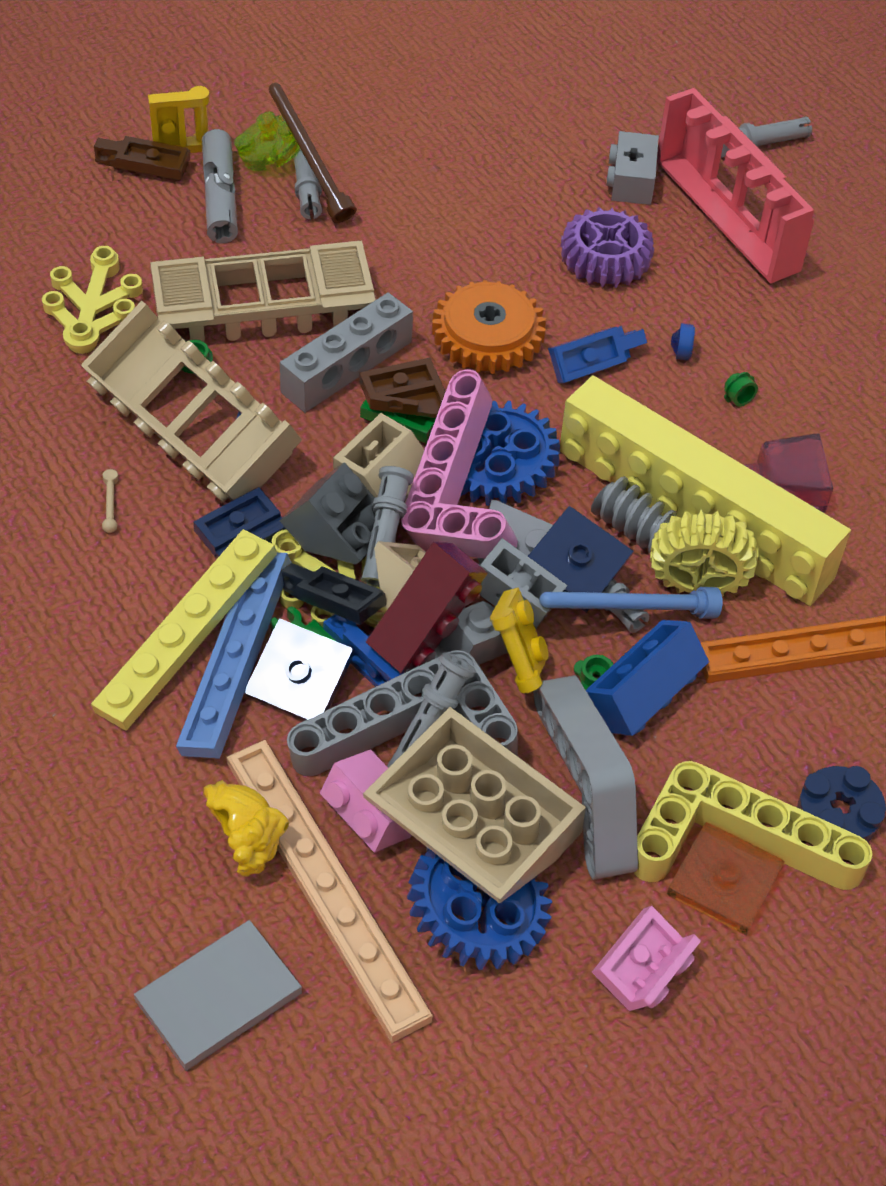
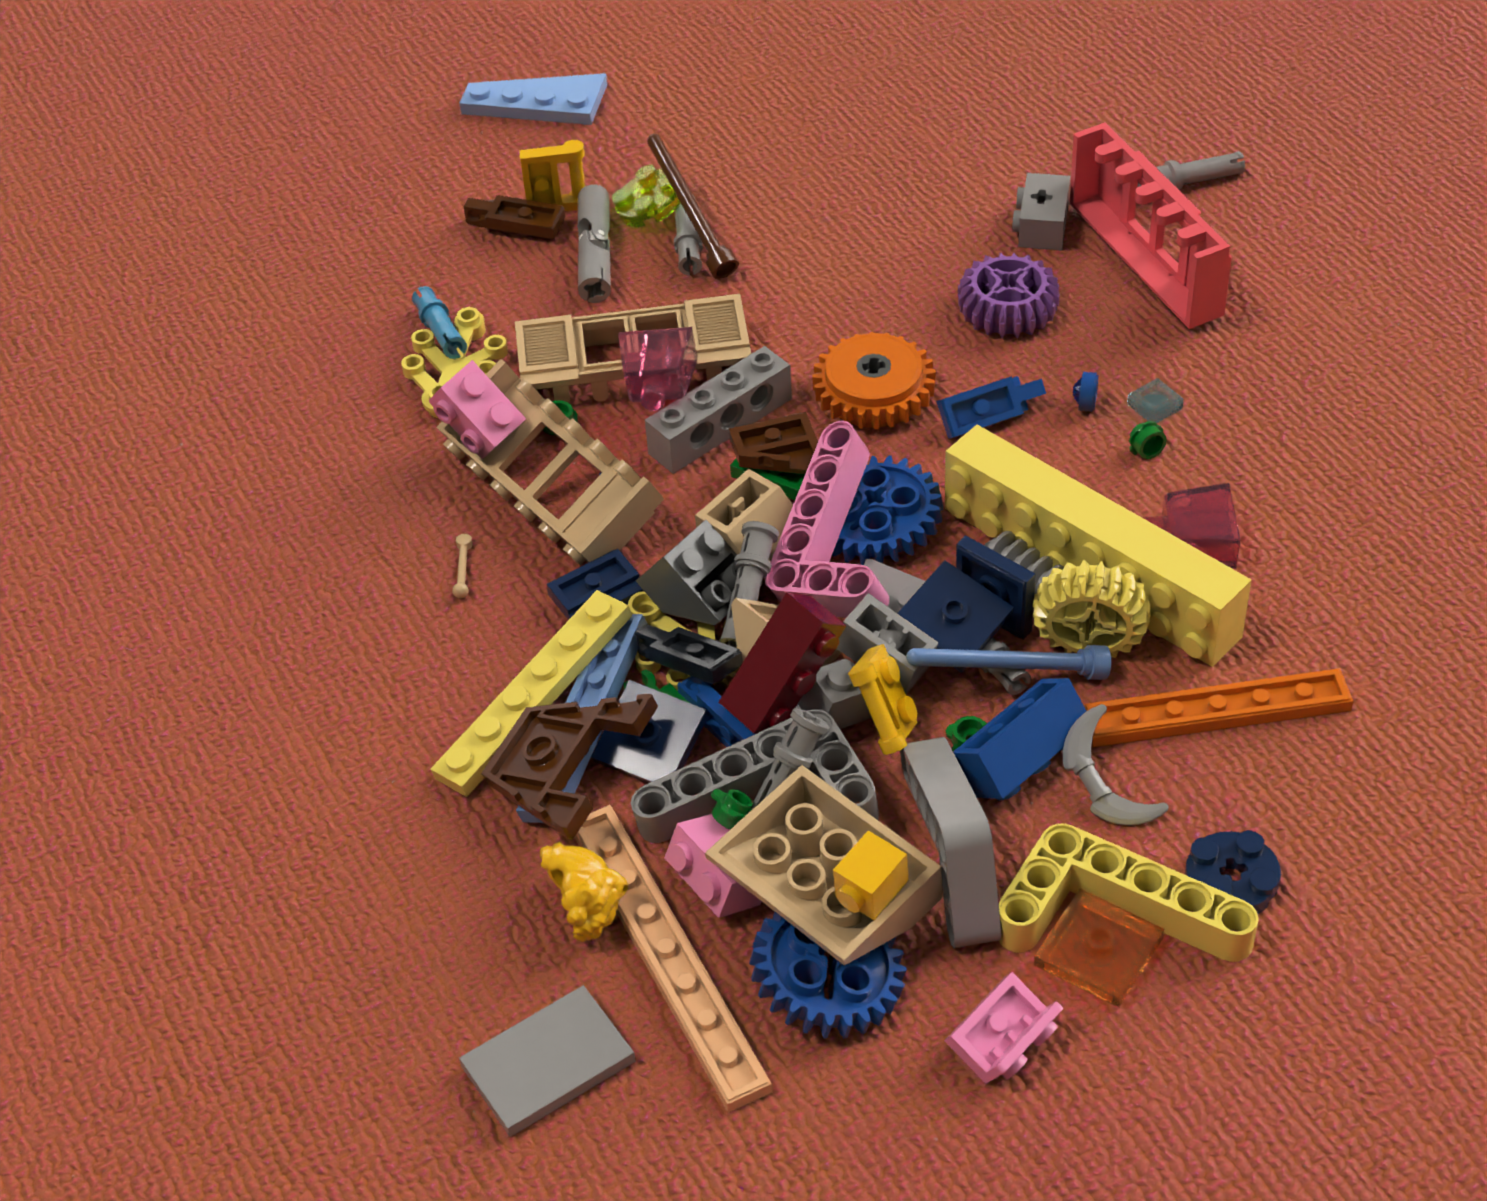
camera: 10 degrees right, 5 degrees down
none -> dark azure pin [412,286,467,359]
none -> bright pink bracket [429,360,526,459]
none -> light blue wing [459,73,607,125]
none -> reddish brown wing [481,694,658,840]
none -> clear pink torso [618,327,698,411]
none -> green plate [711,789,753,829]
none -> yellow brick [833,830,909,920]
none -> dark blue plate [956,535,1036,640]
none -> light grey piece [1063,704,1169,826]
none -> clear light blue tile [1127,378,1184,423]

